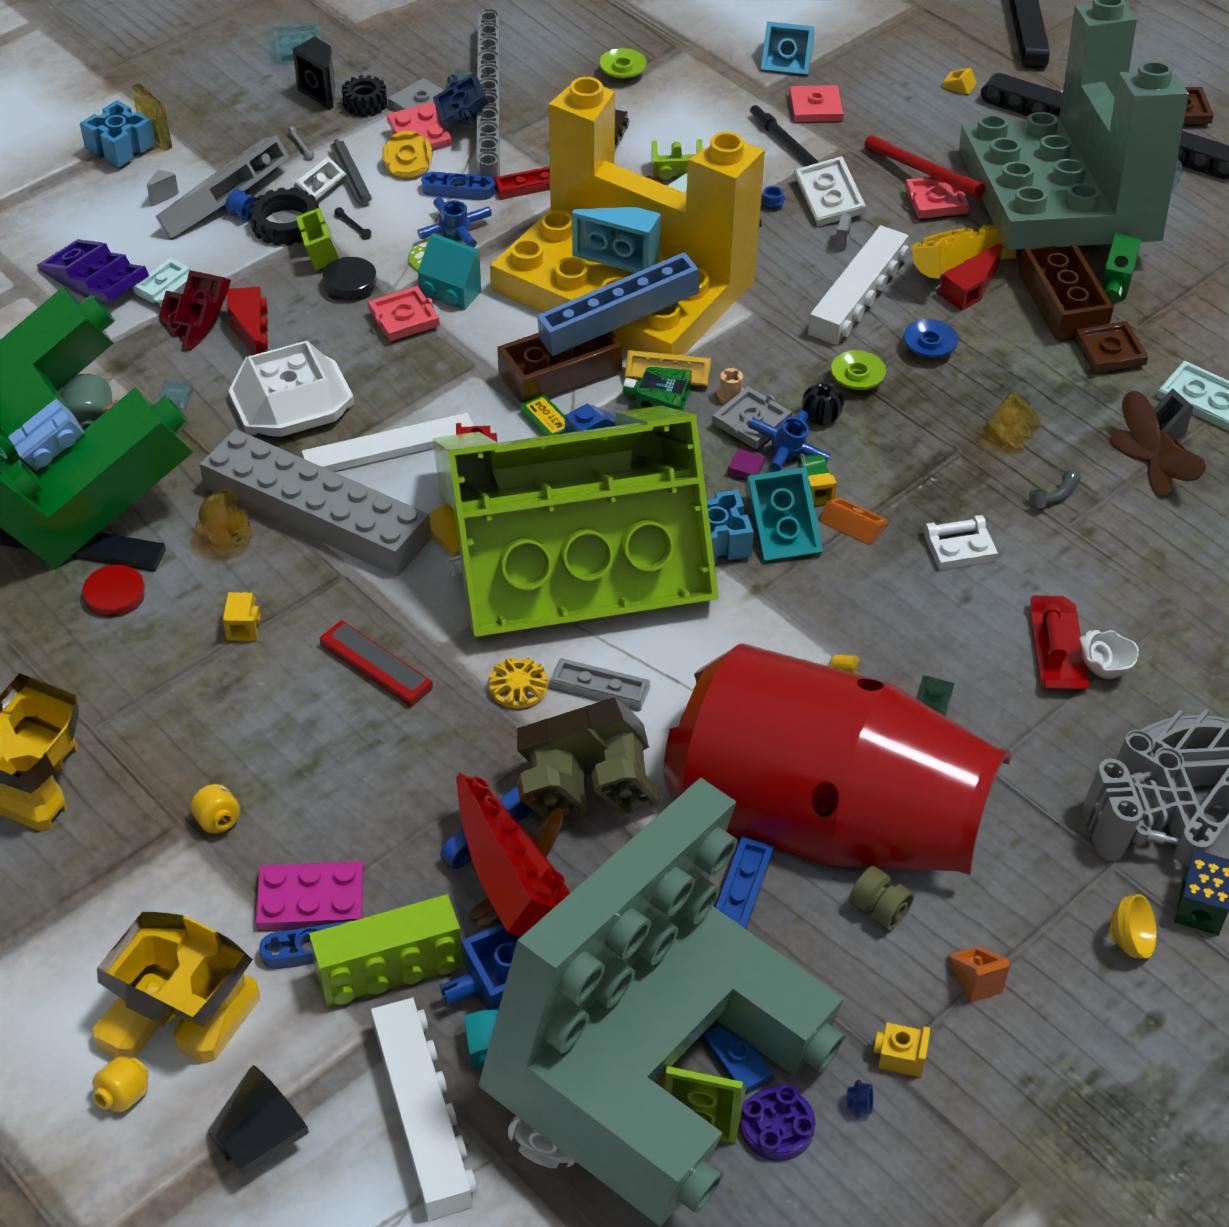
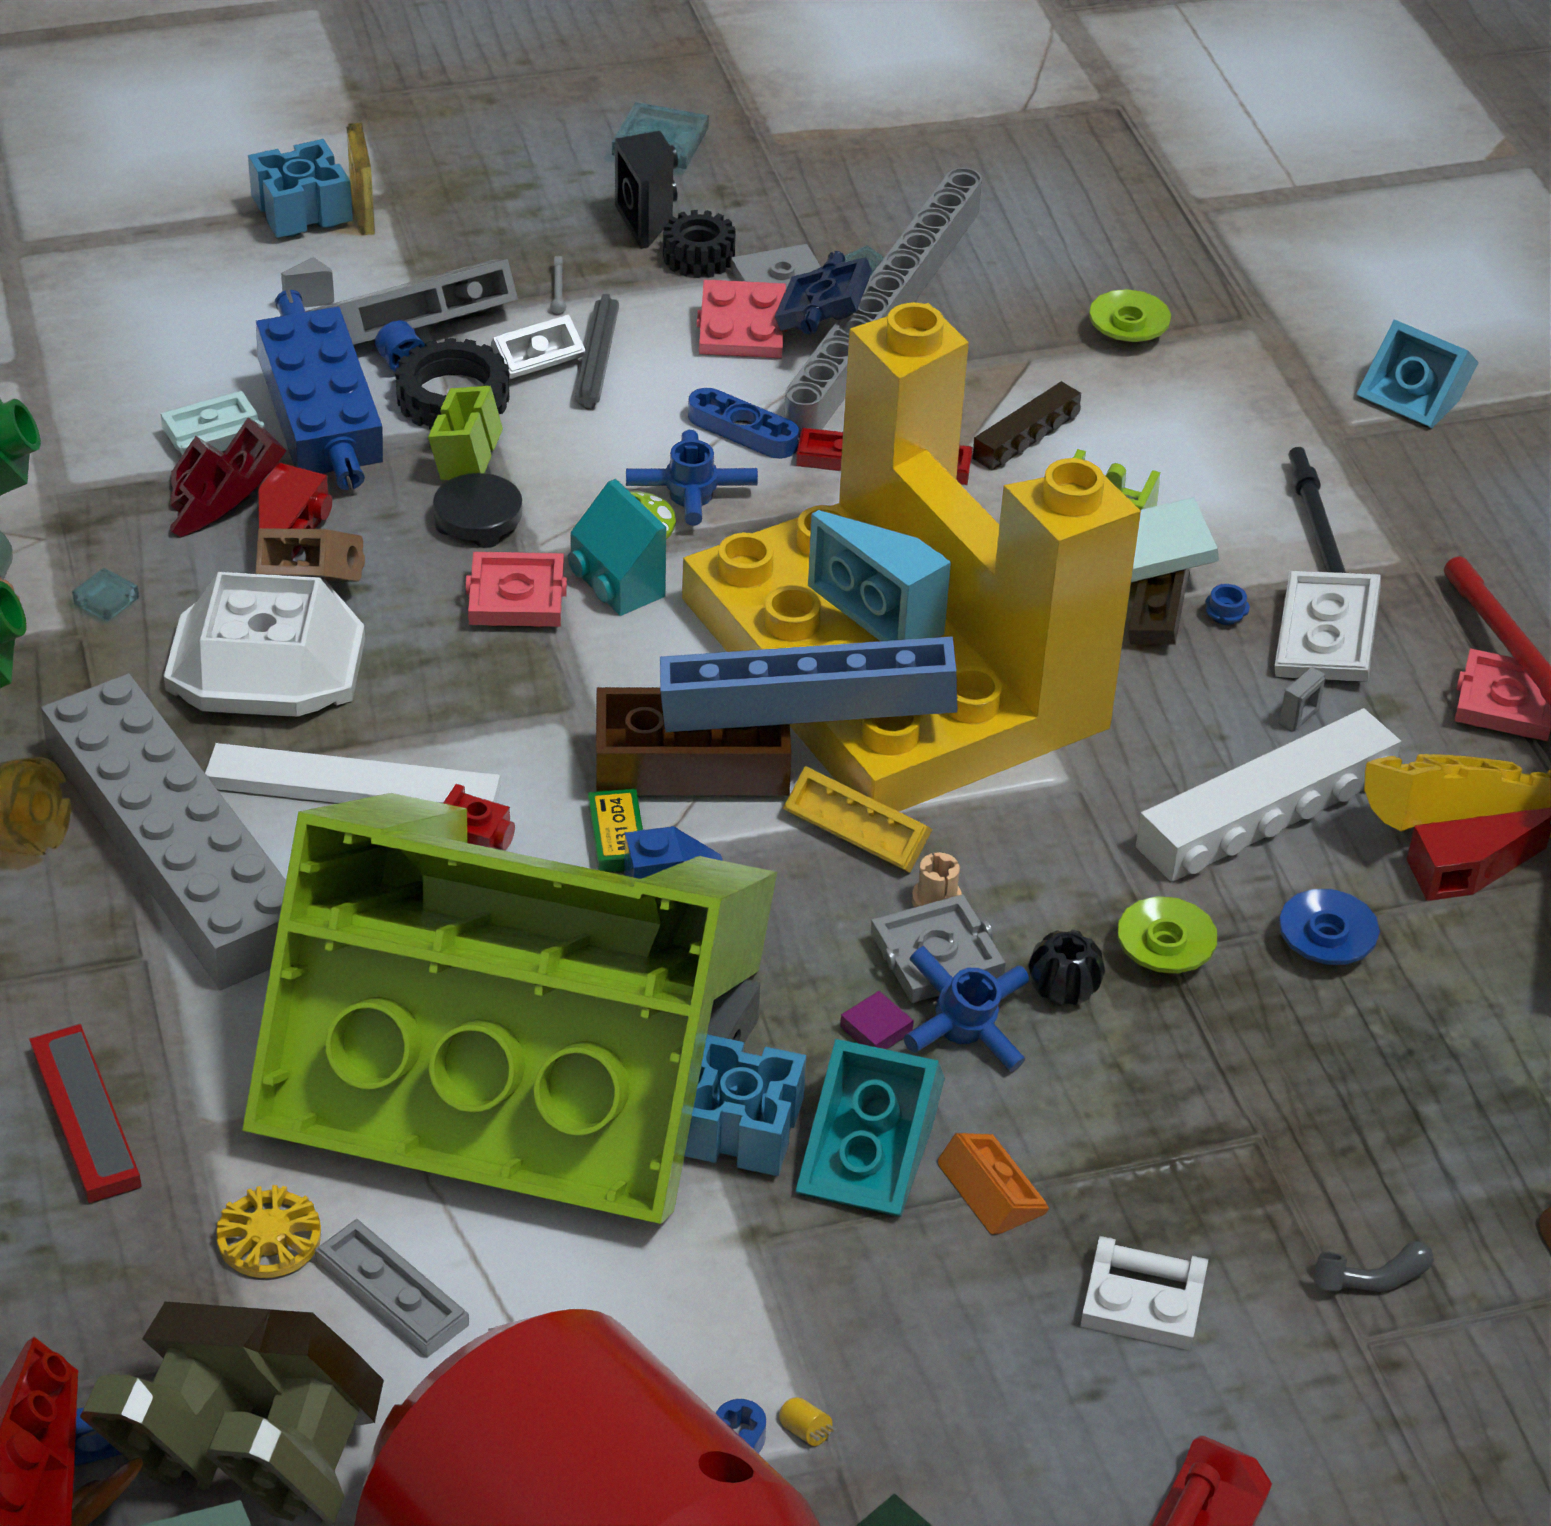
camera: 25 degrees right, 5 degrees down
dark purple slope [37,239,149,302] -> none
black hinge [334,207,371,239] -> none
yellow tile [382,131,433,179] -> none
torso [623,367,692,411] -> none
coral plate [789,85,843,122] -> none
leg [797,454,837,506] -> none
clear yellow plate [982,391,1041,450] -> none
none -> blue brick [256,290,383,490]
none -> medium nougat torso [256,528,365,582]

